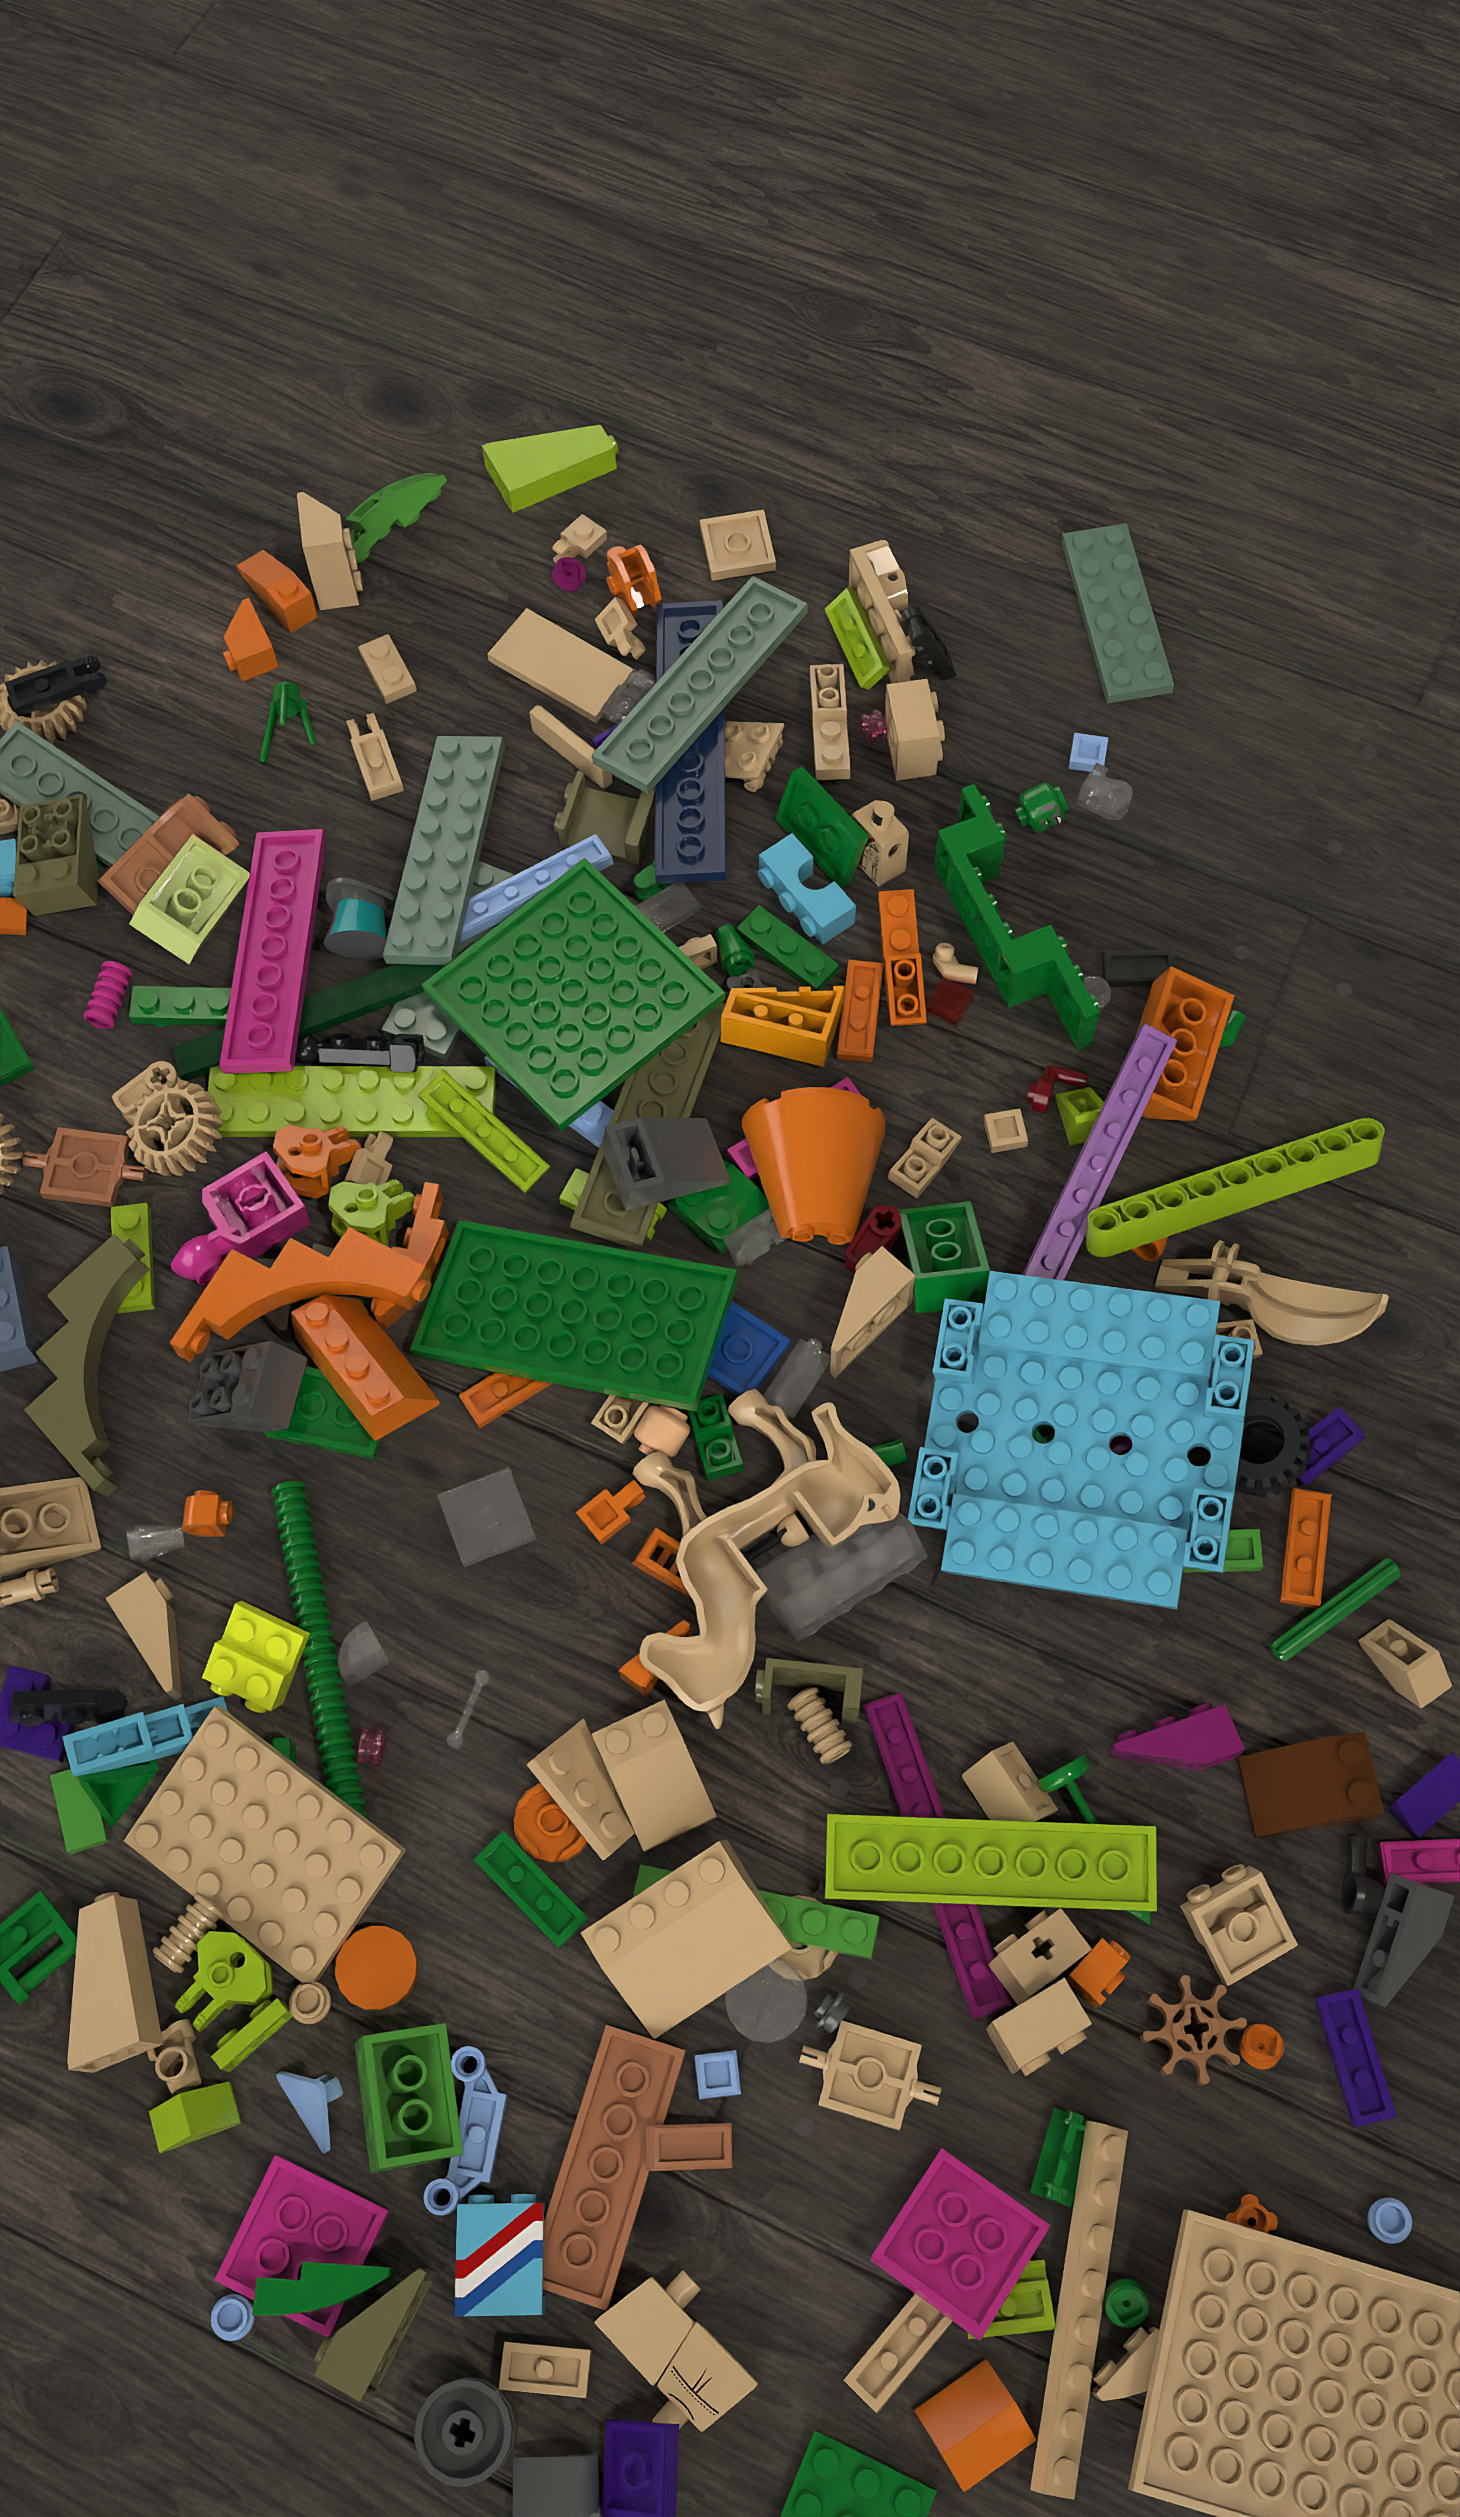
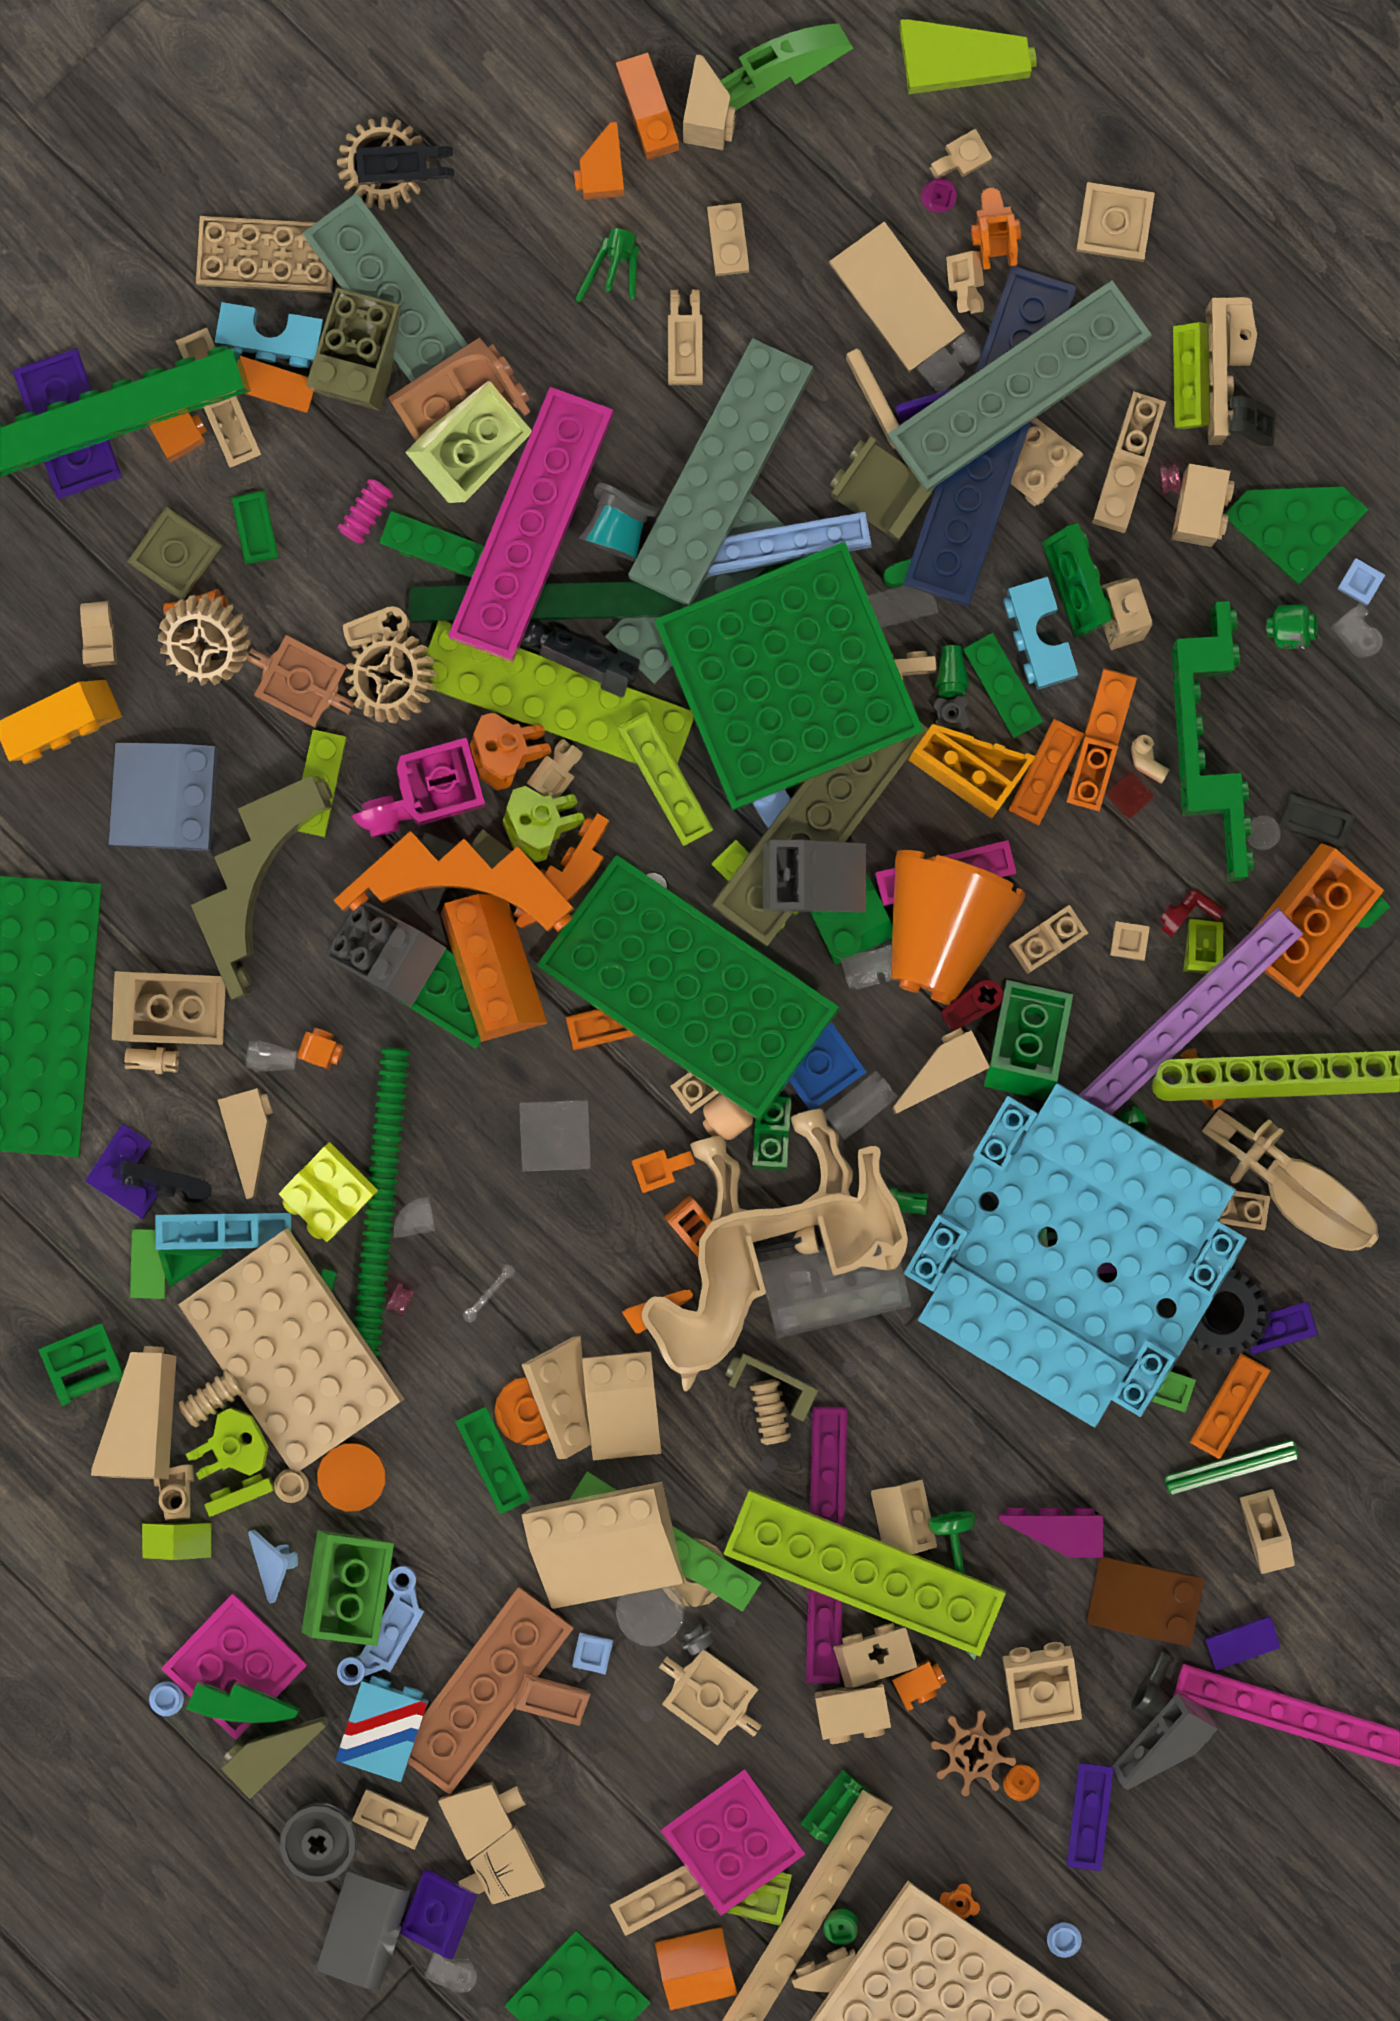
camera: 15 degrees right, 20 degrees up
none -> green plate [1226,487,1369,586]

